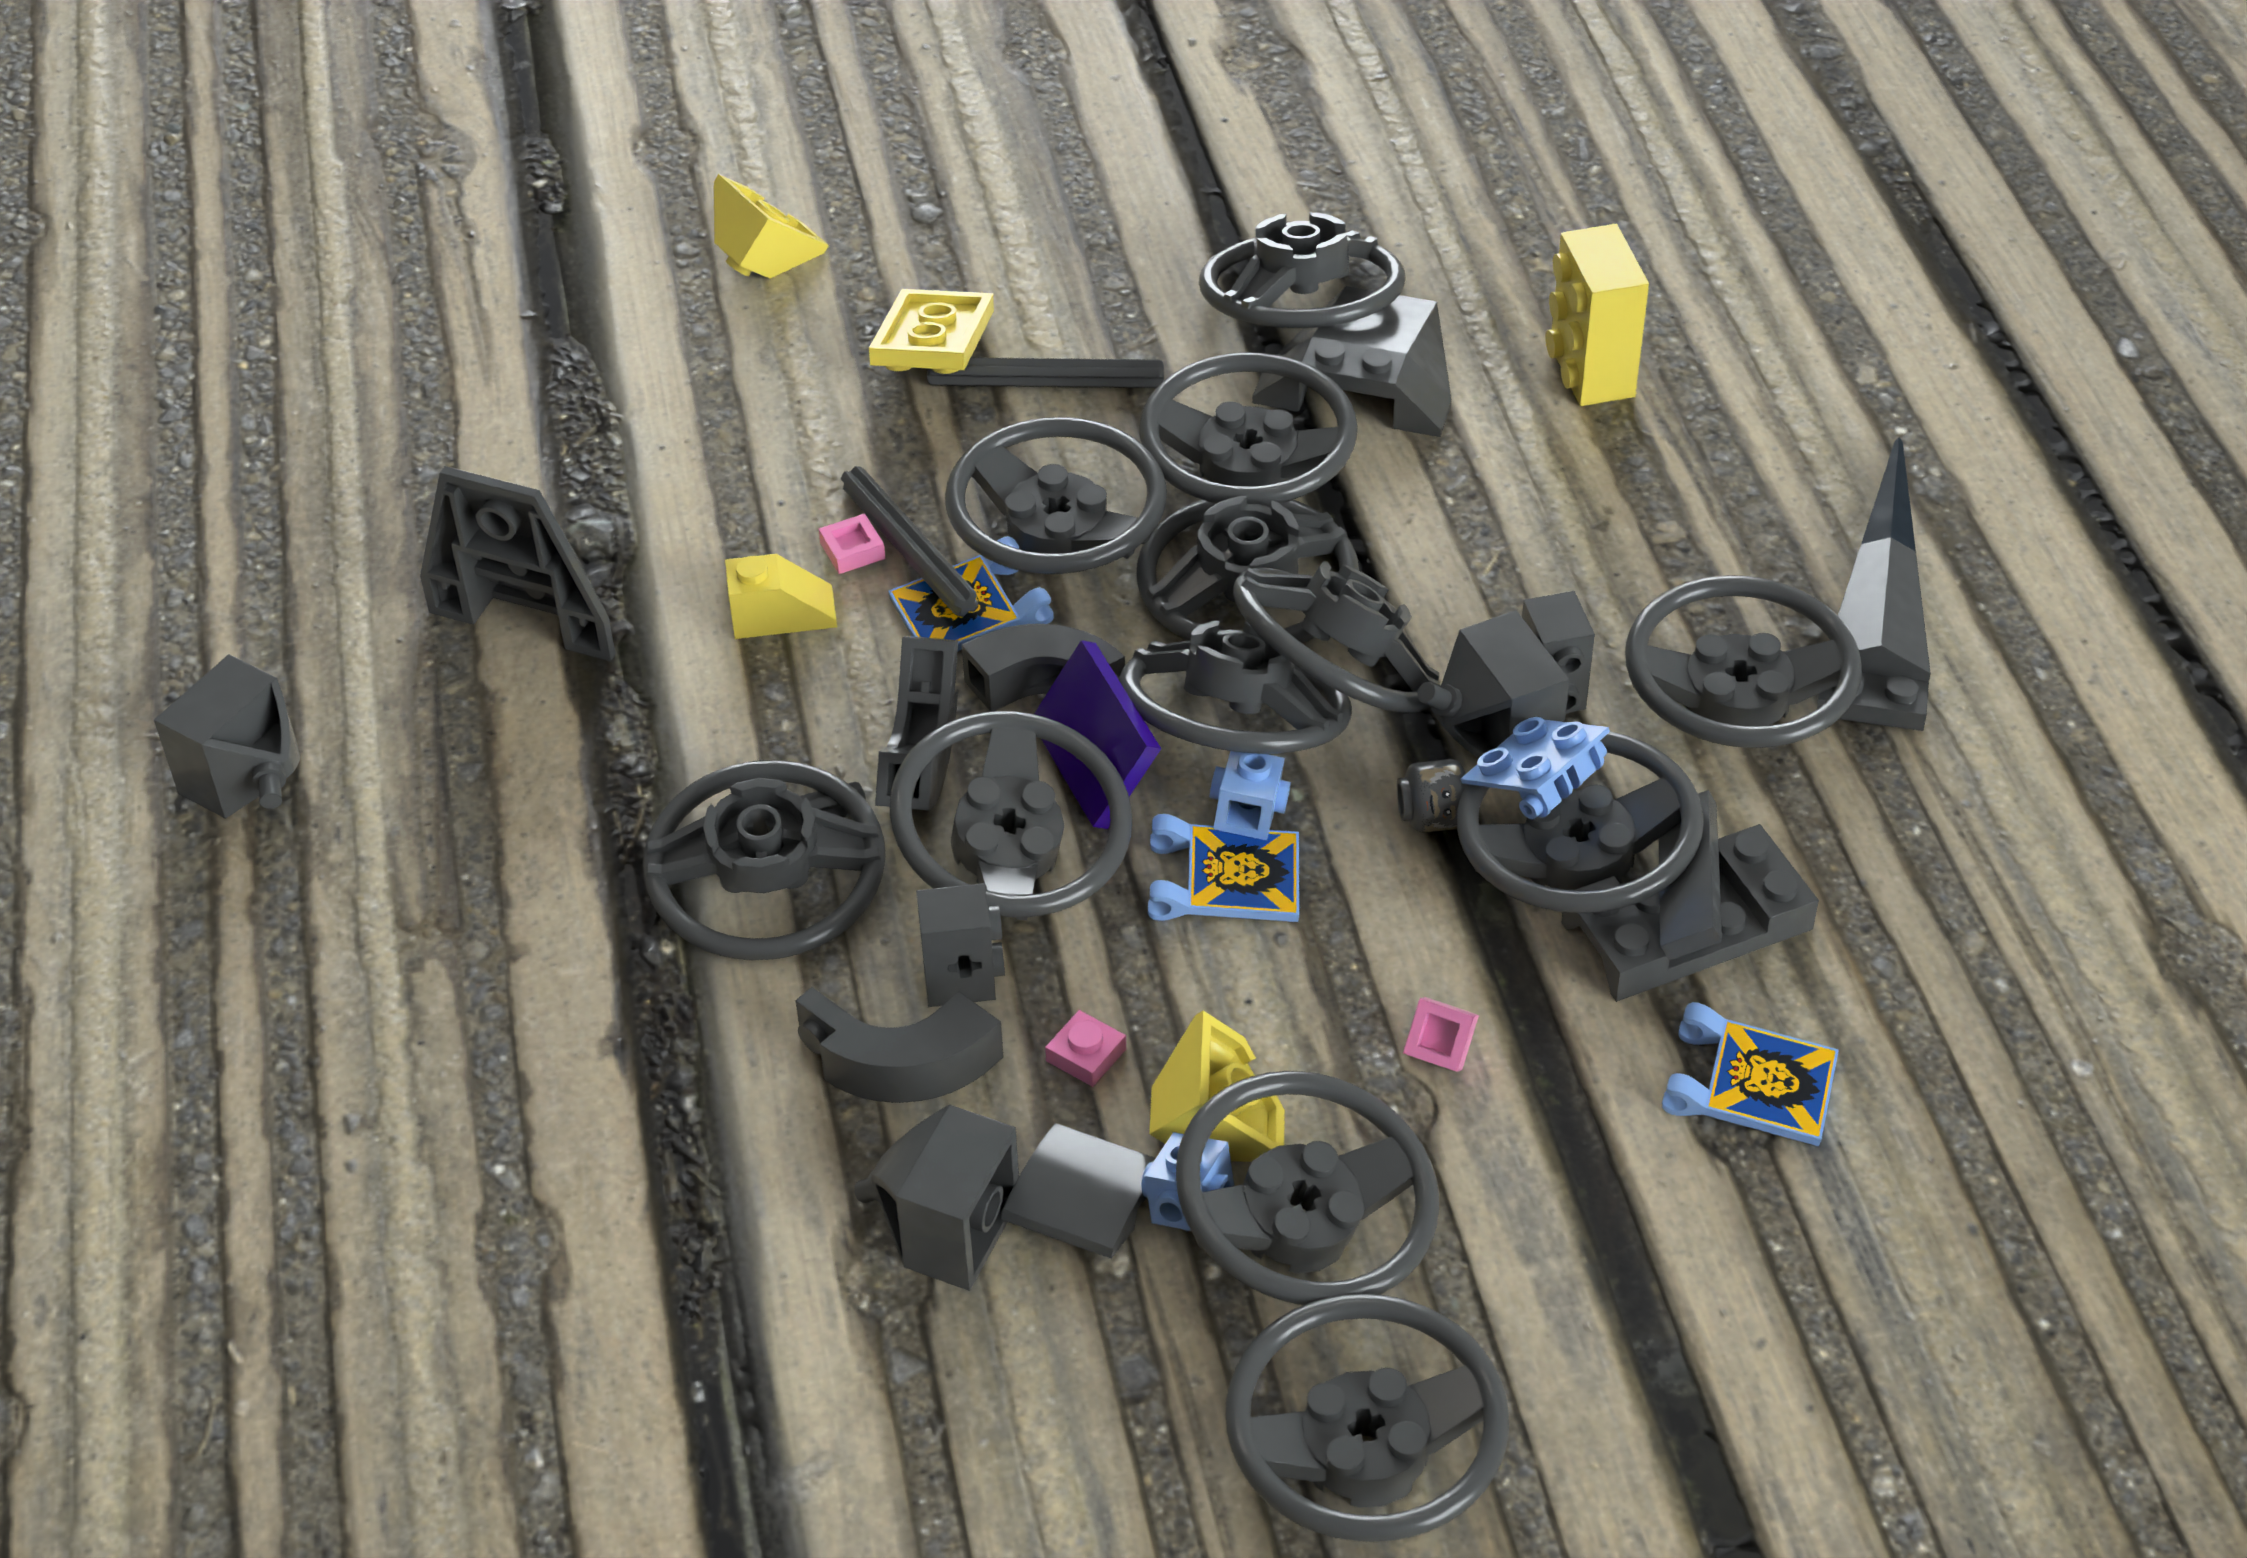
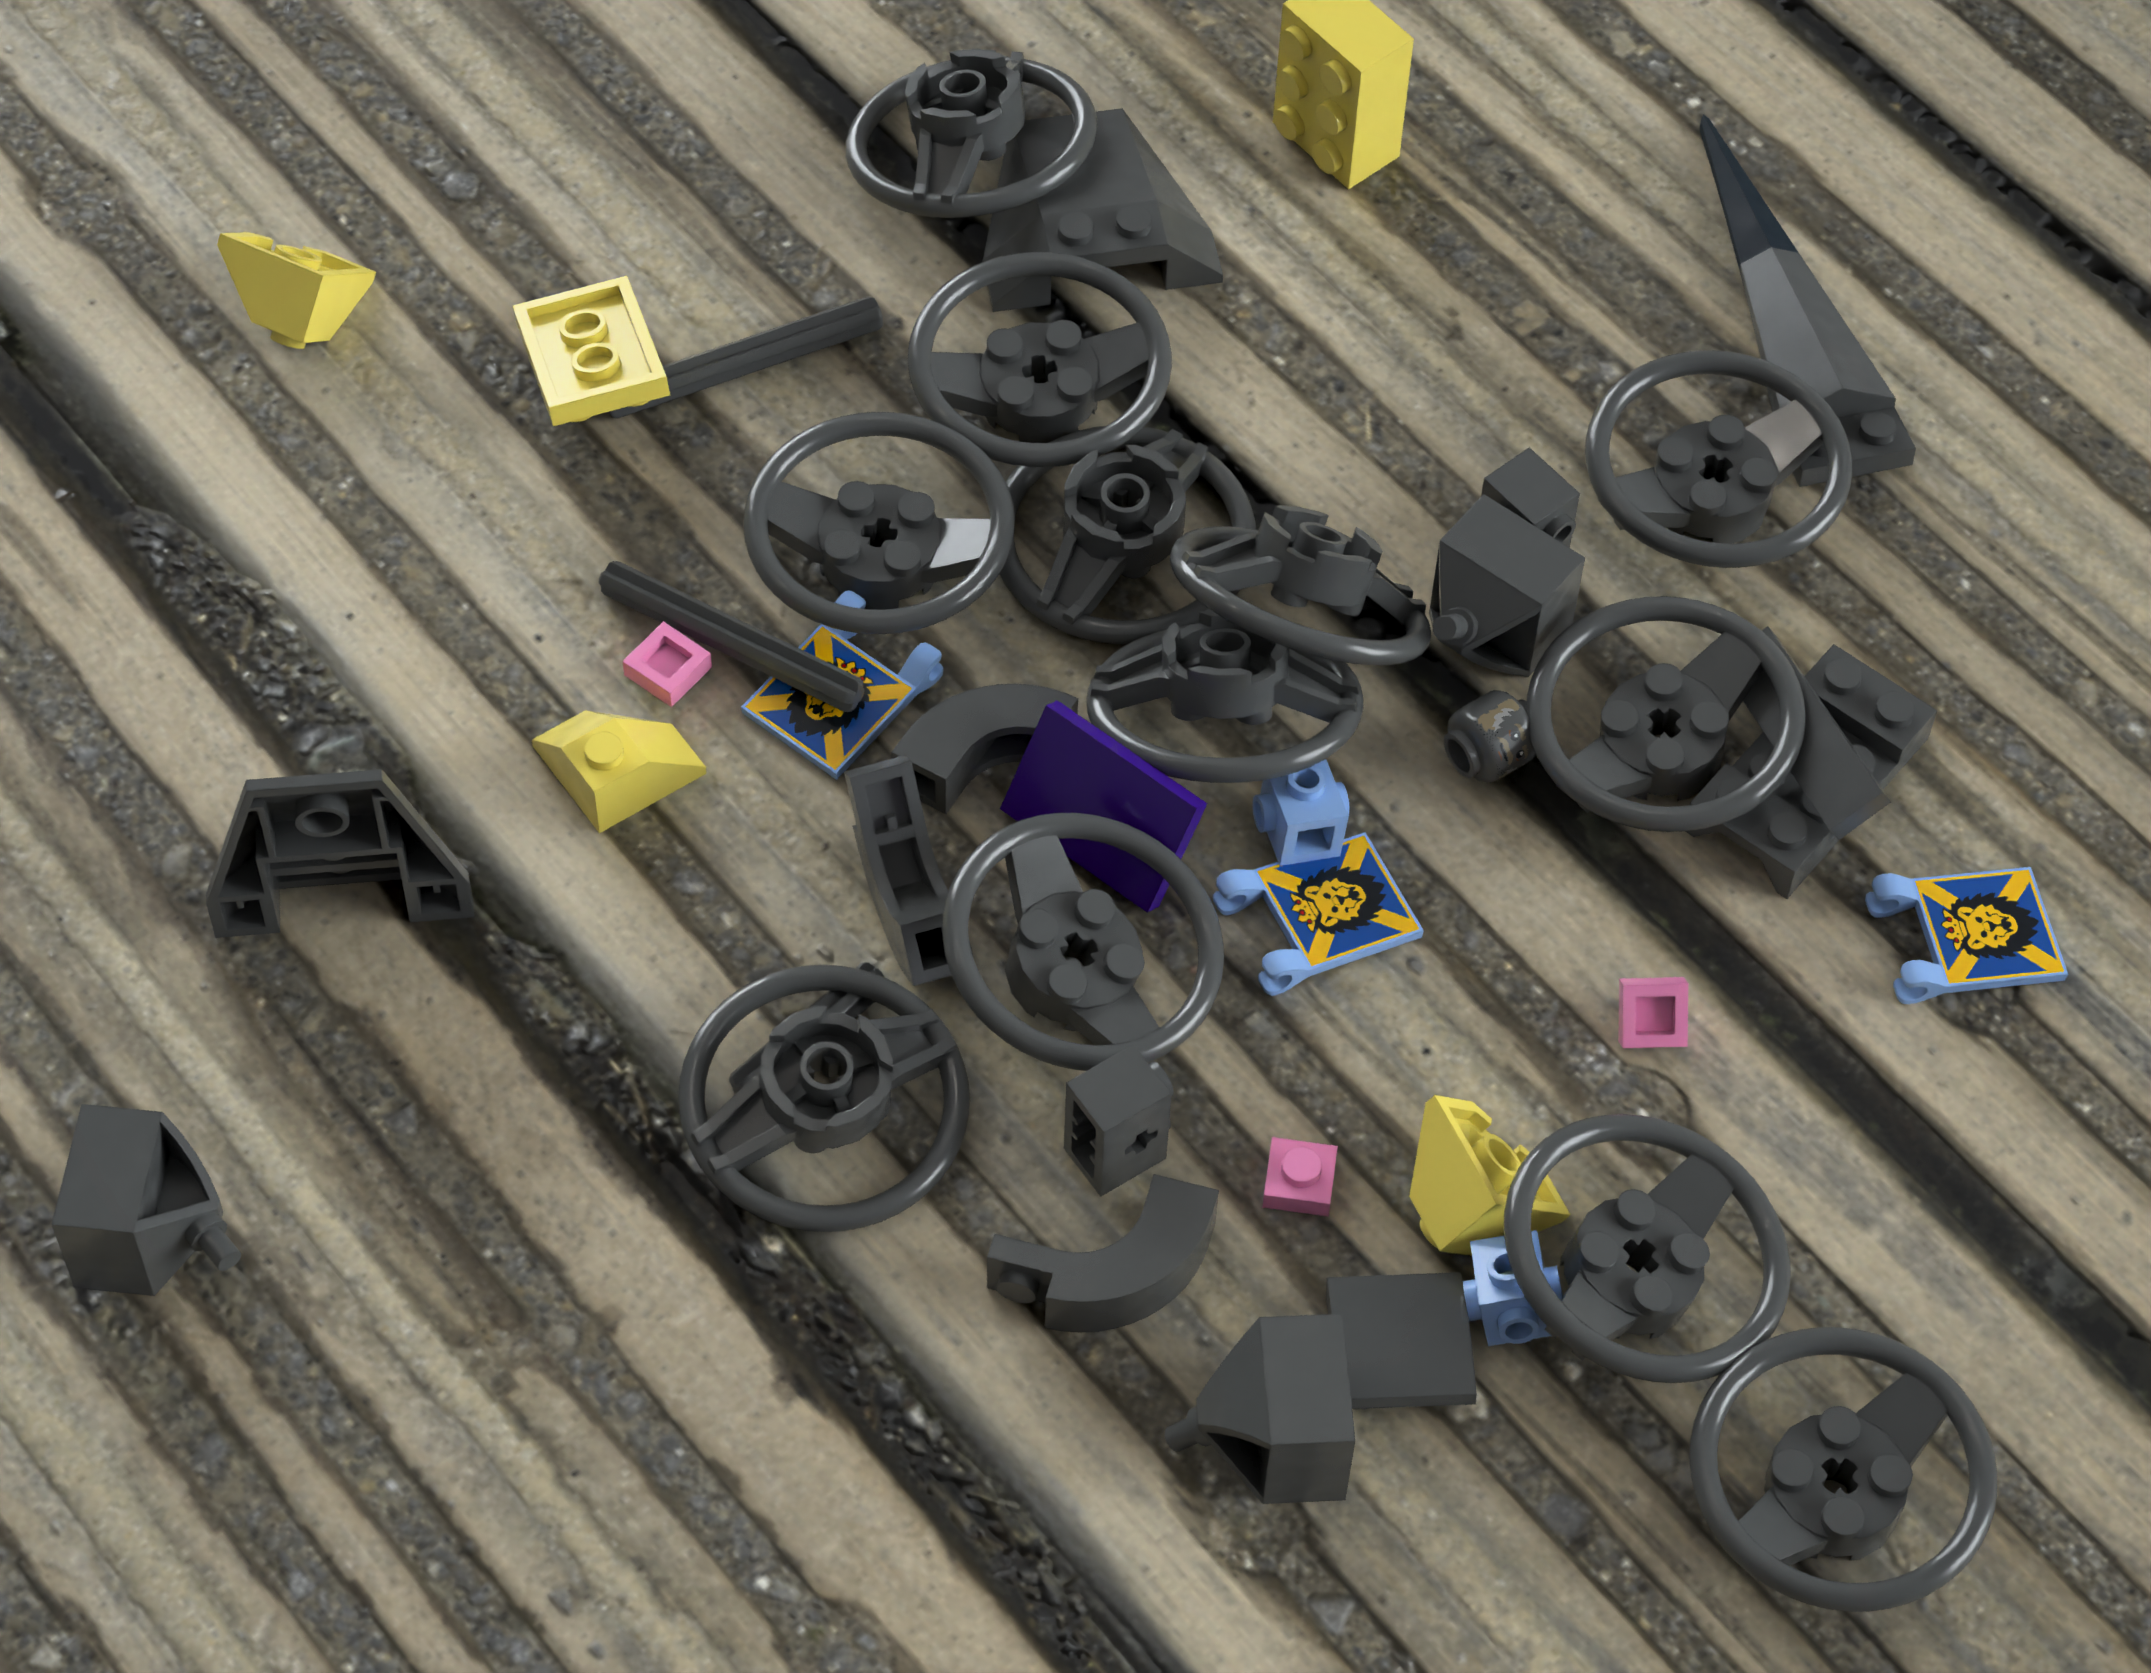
camera: 30 degrees left, 10 degrees up
light blue hinge [1460,717,1610,819] -> none

